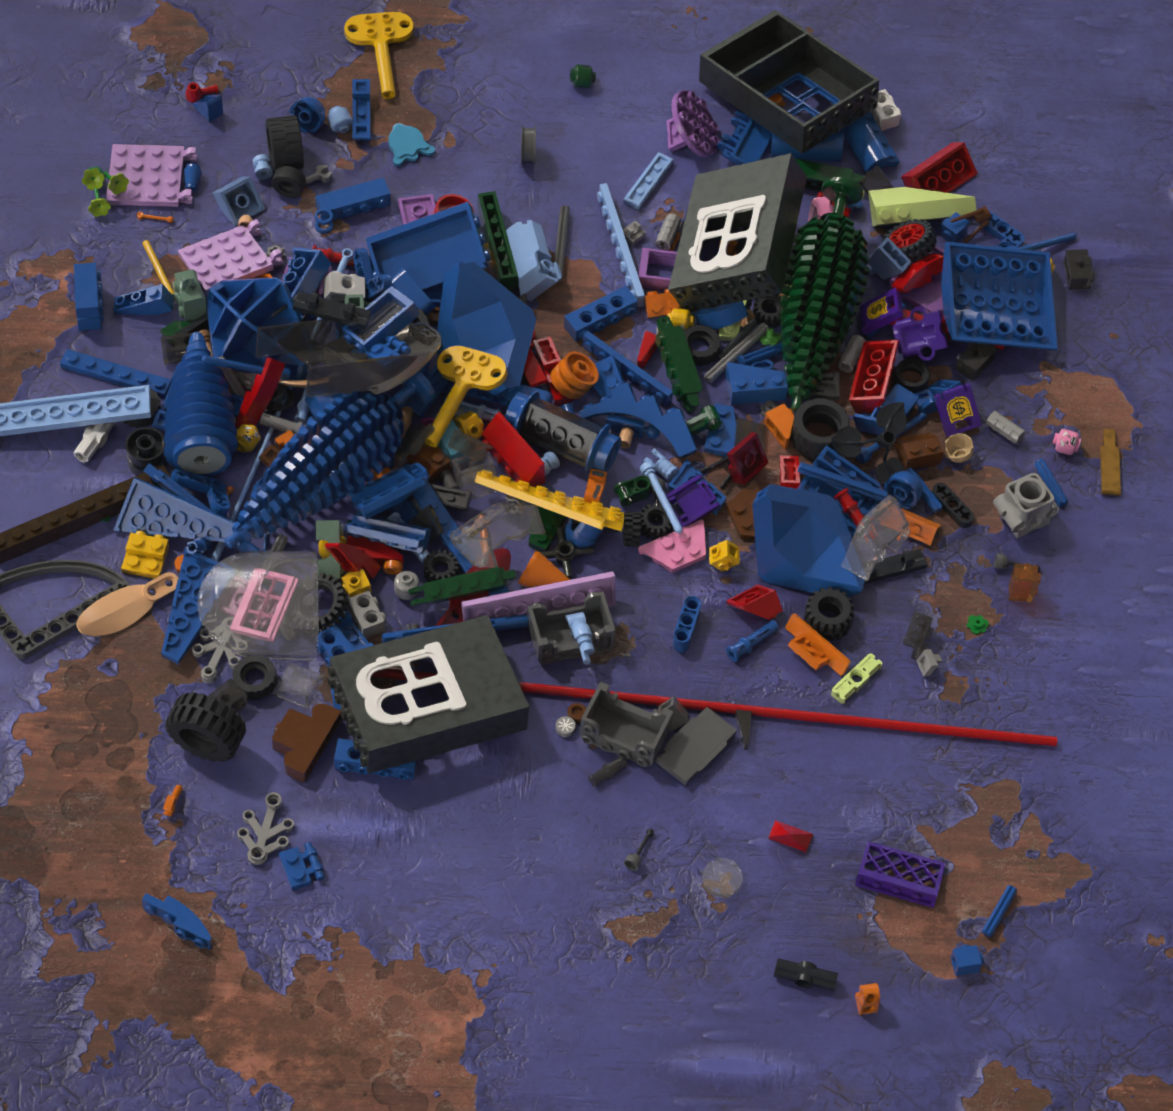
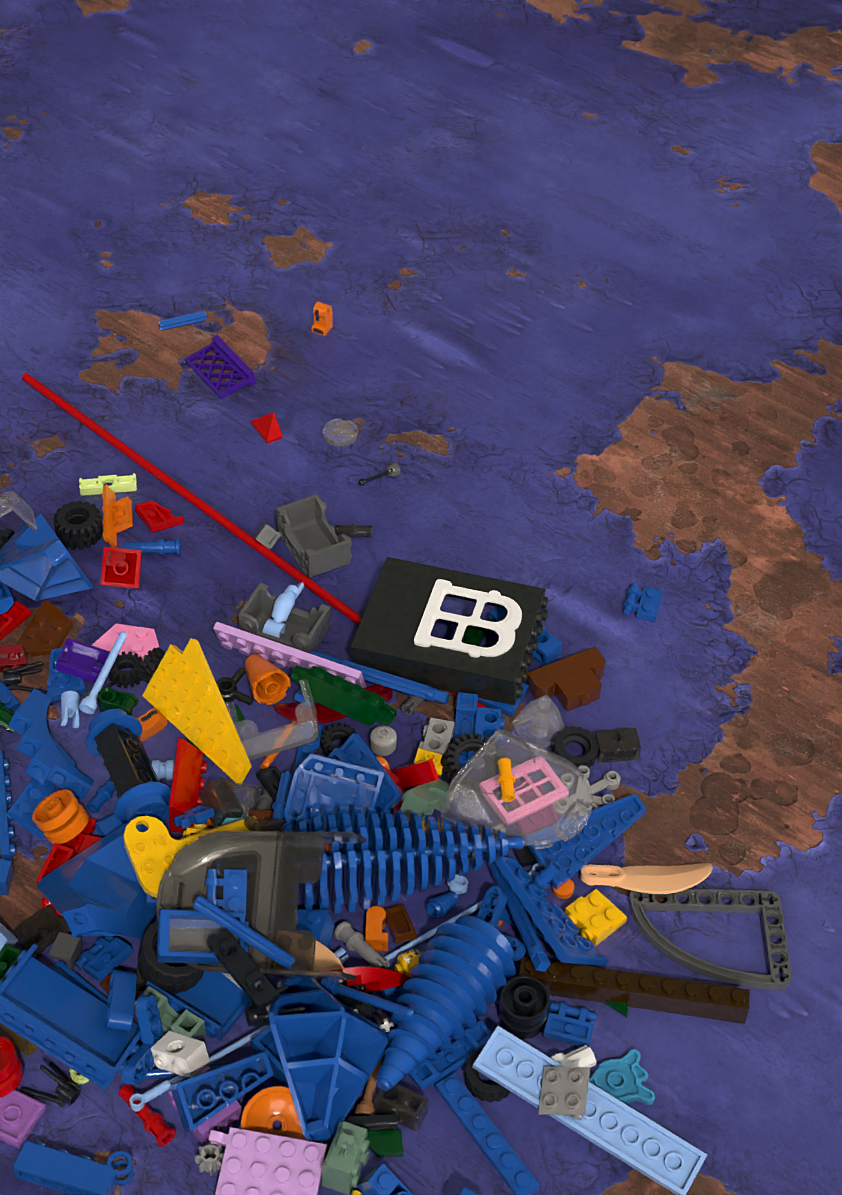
camera: 140 degrees left, 10 degrees down
blue slope [142,893,213,950] -> none
orange bar [163,785,183,817] -> none
black tyre [165,692,246,762] -> none
light grey plant [237,792,294,865] -> none
light grey tile [555,716,575,737] -> none
reddish brown tile [567,703,586,724] -> none
light nougat hinge [619,427,634,449] -> none
dark grey piece [655,707,737,786] -> none
blue beam [672,596,701,652] -> none
yellow brick [709,540,740,572] -> none
clear smoke piece [735,710,752,750] -> none
black piece [773,958,838,991] -> none
clear smoke bracket [903,612,934,660] -> none
light grey tile [916,649,943,677] -> none
blue brick [950,945,984,976] -> none
none -> red wing [135,500,184,533]
none -> blue plate [173,805,215,829]
none -> blue axle [193,896,295,969]
none -> blue axle [271,771,293,828]
none -> light orange pin [497,758,515,802]
none -> light grey hinge [539,1067,590,1120]
none -> blue plate [543,1002,597,1047]
none -> dark azure tile [589,1049,655,1105]

